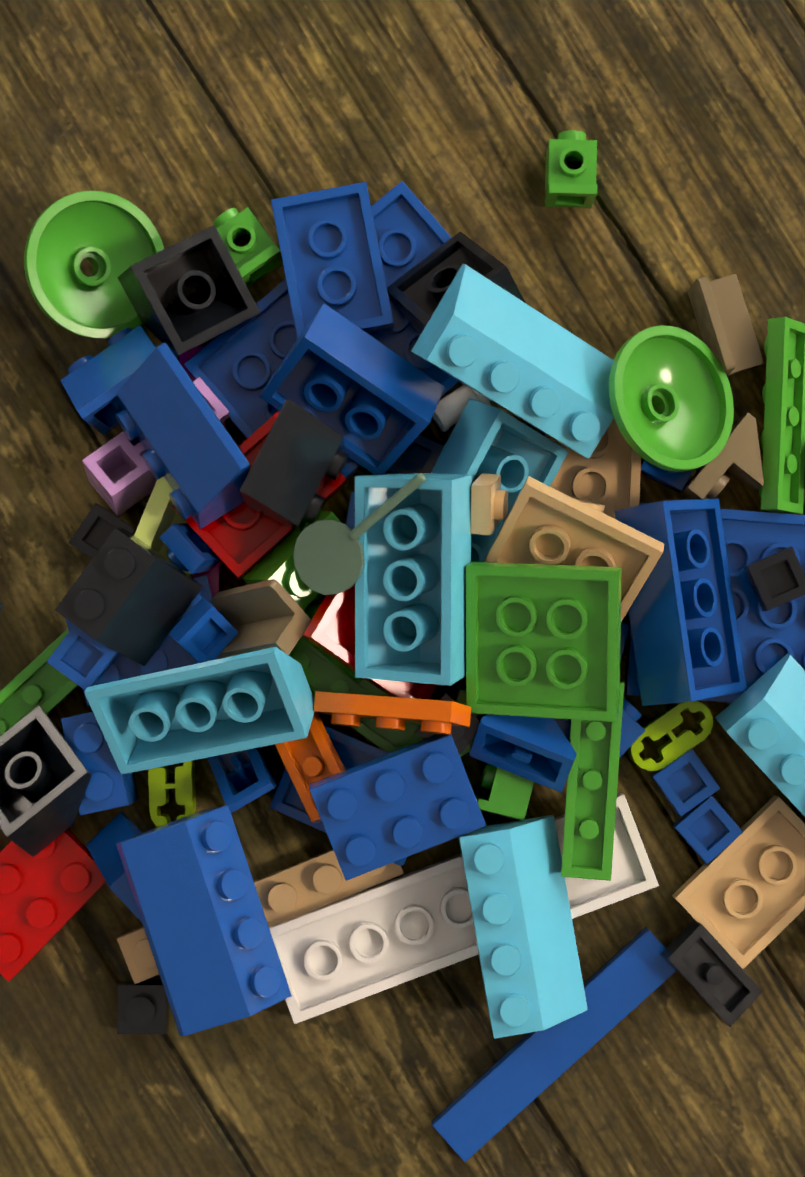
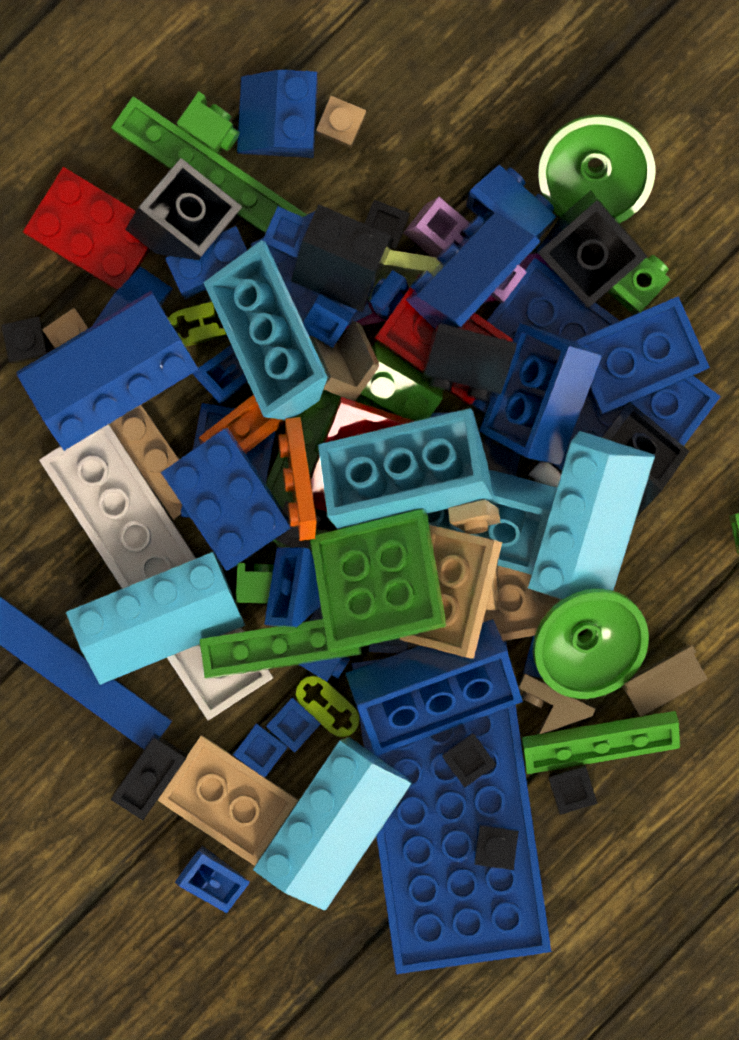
camera: 75 degrees right, 0 degrees up
sand green piece [293,473,426,595] -> none

